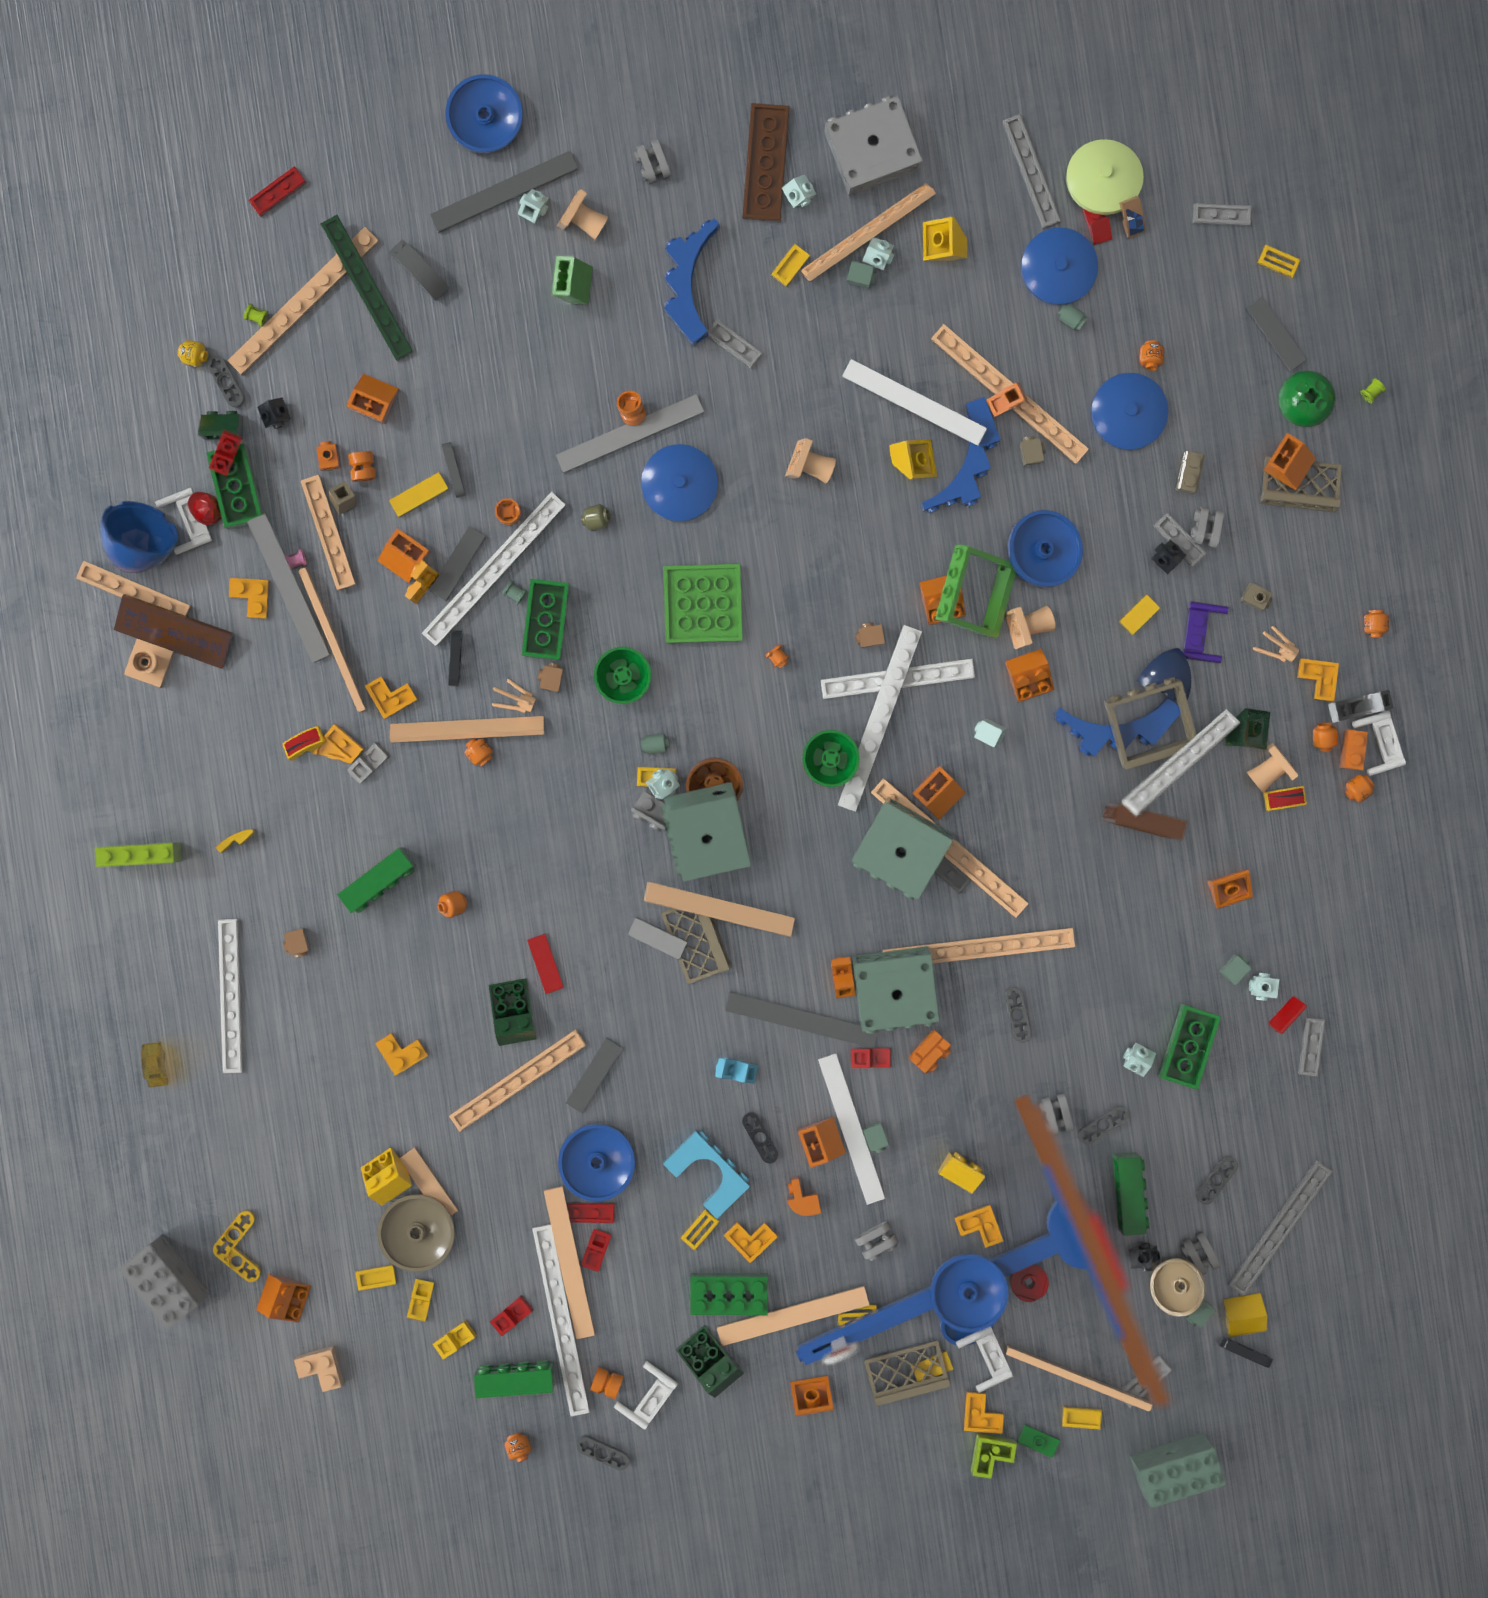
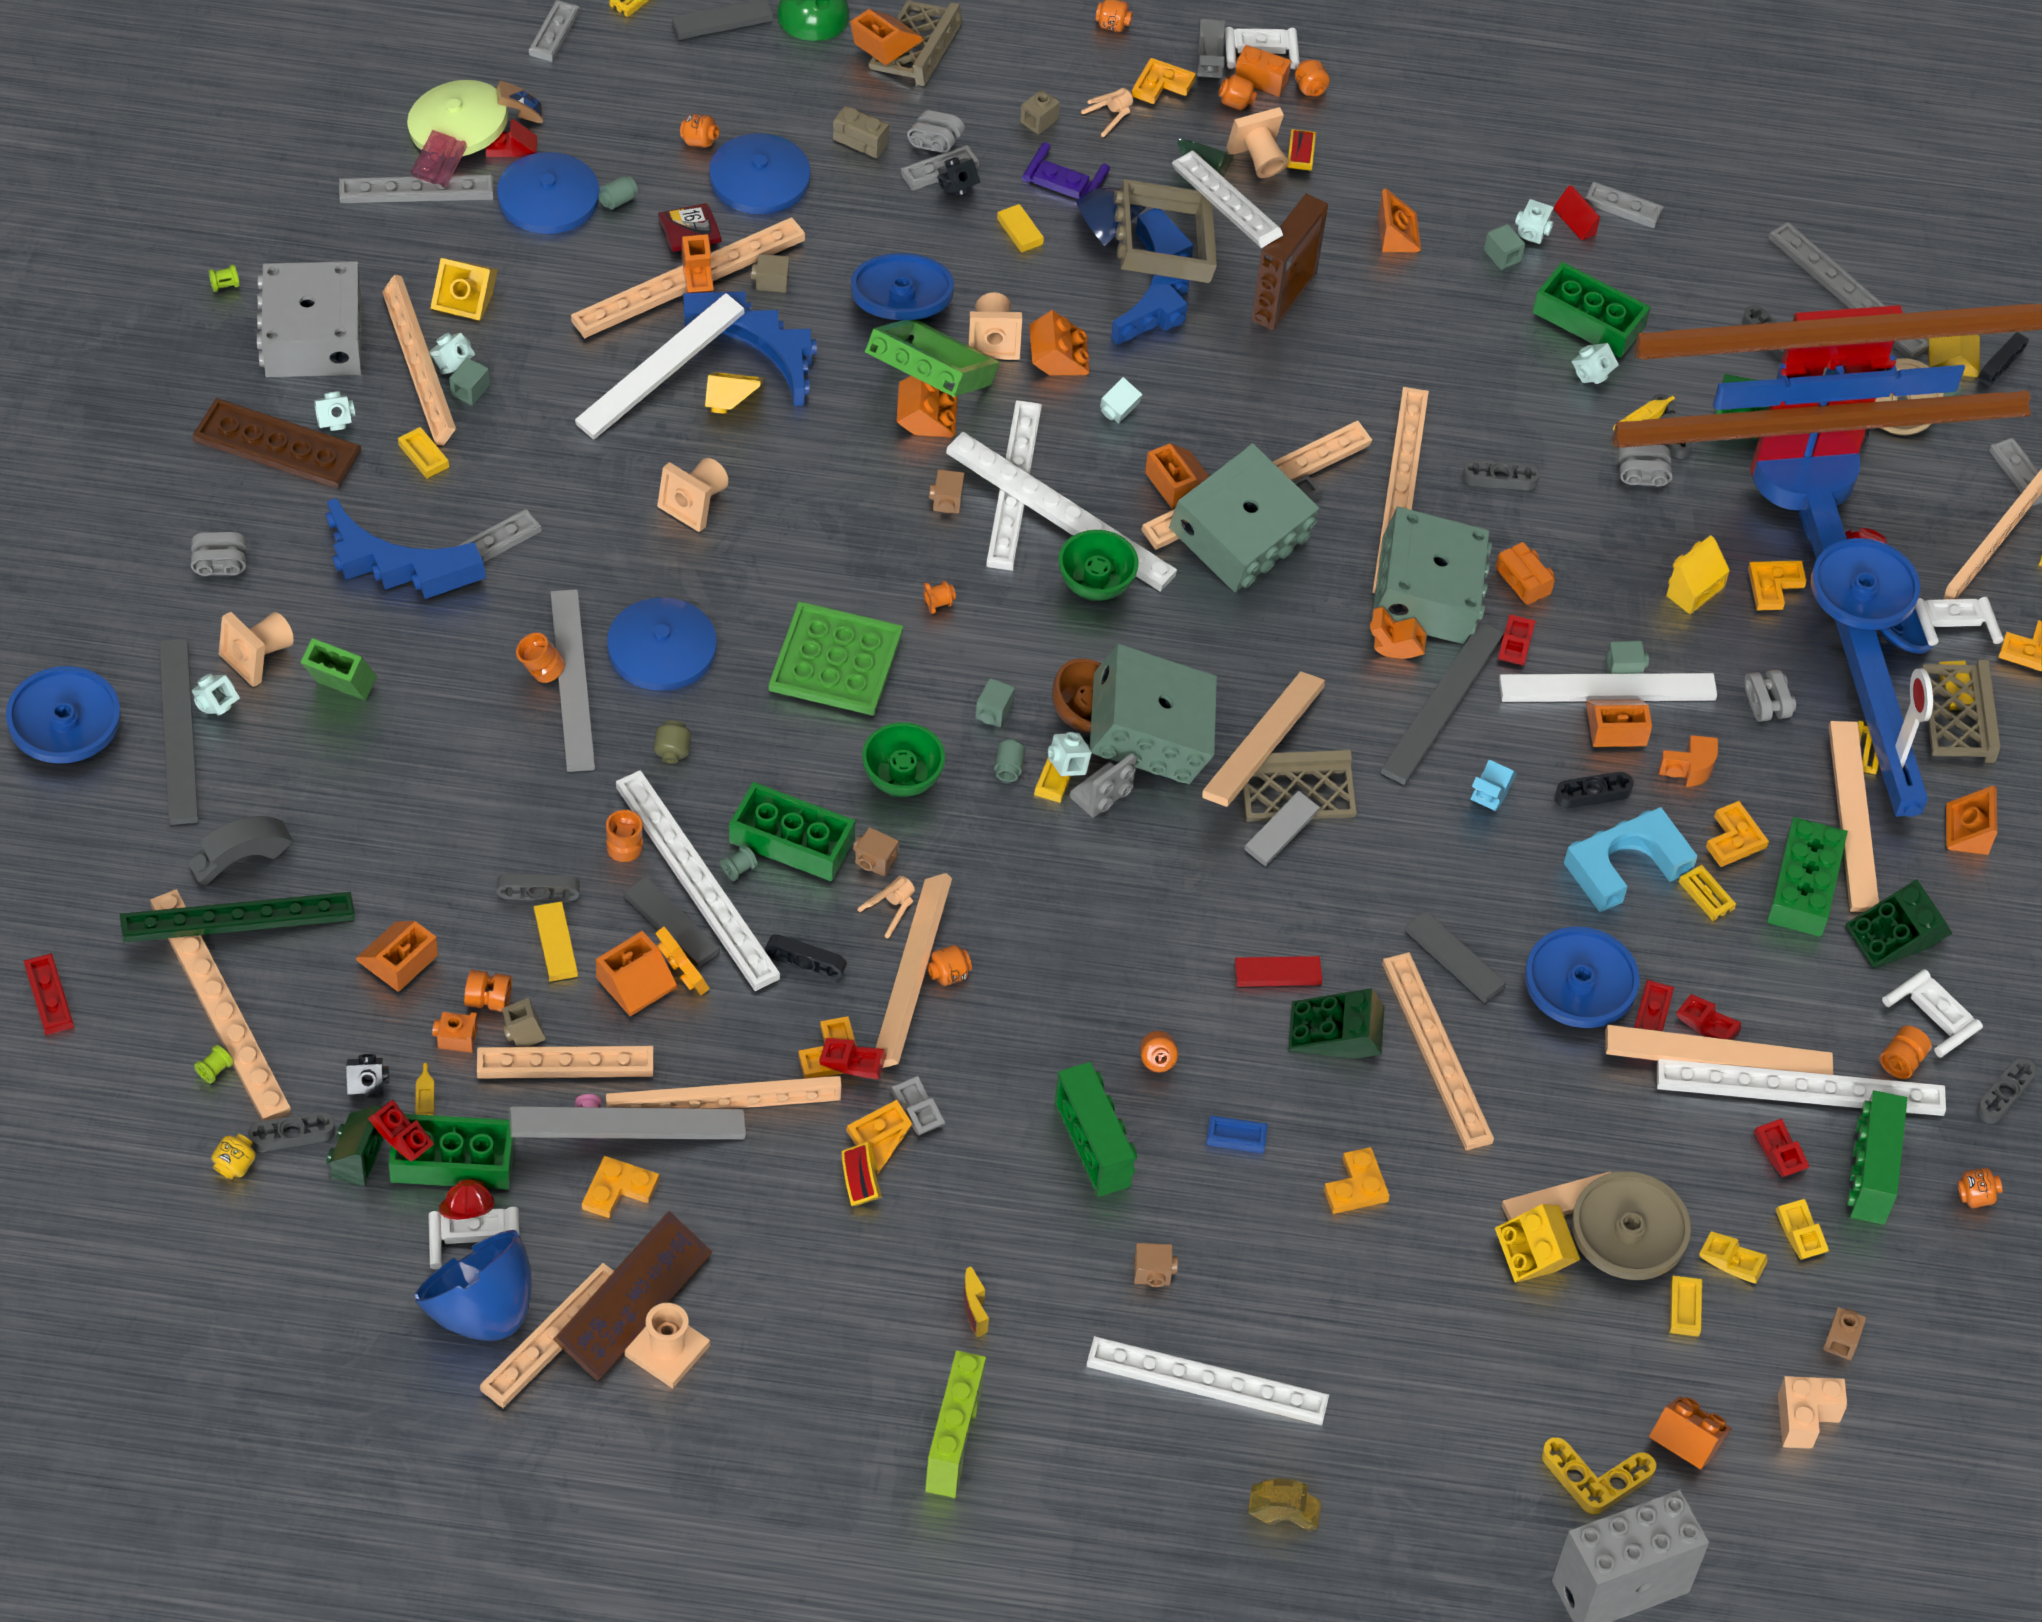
camera: 75 degrees left, 35 degrees down
none -> lime bush [208,264,240,292]
none -> clear pink plate [411,130,467,188]
none -> yellow piece [415,1063,435,1115]
none -> dark red slope [658,203,722,252]
none -> red slope [819,1038,886,1079]
none -> sand green brick [976,678,1015,727]
none -> blue tile [1206,1115,1268,1154]
none -> yellow piece [1613,395,1675,430]
none -> medium nougat brick [1823,1307,1866,1360]

